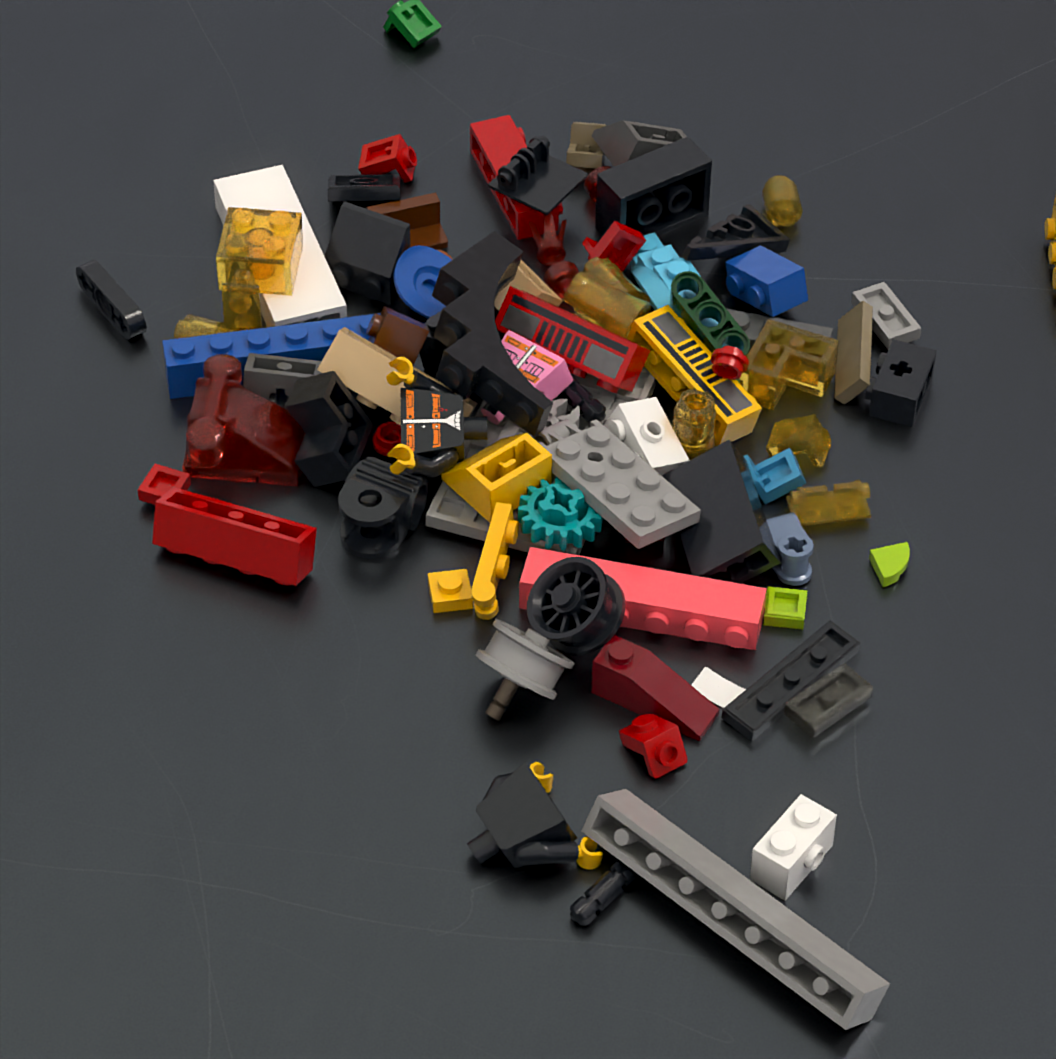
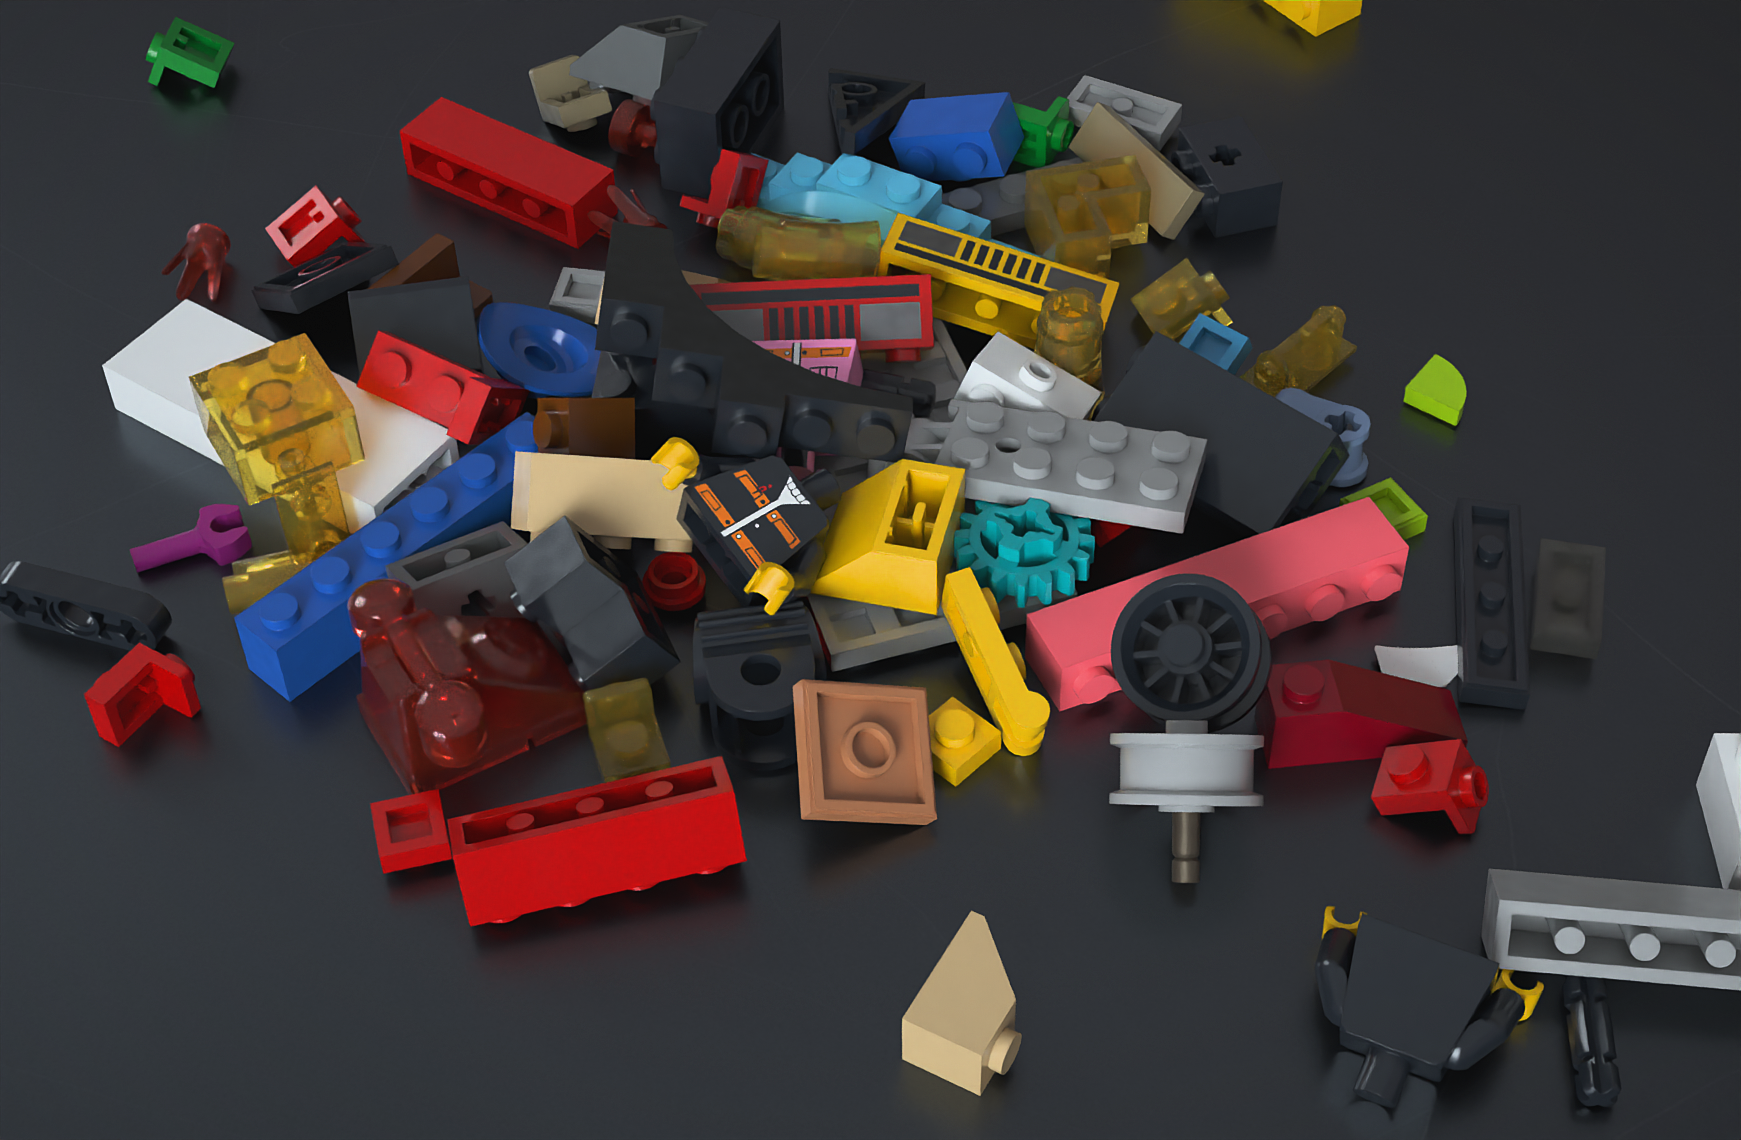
camera: 35 degrees left, 0 degrees up
black hinge [488,136,588,215] -> none
clear red tile [543,261,583,300] -> none
dark green beam [670,271,750,358] -> none
red plate [711,346,749,380] -> none
clear yellow brick [762,176,803,227] -> none
none -> red bracket [84,642,201,747]
none -> magenta bar [129,504,253,573]
none -> clear red piece [161,223,231,302]
none -> red bracket [356,330,530,445]
none -> clear yellow bracket [583,678,671,783]
none -> nougat tile [793,679,937,825]
none -> tan slope [902,910,1022,1096]
none -> green bracket [1013,96,1074,168]

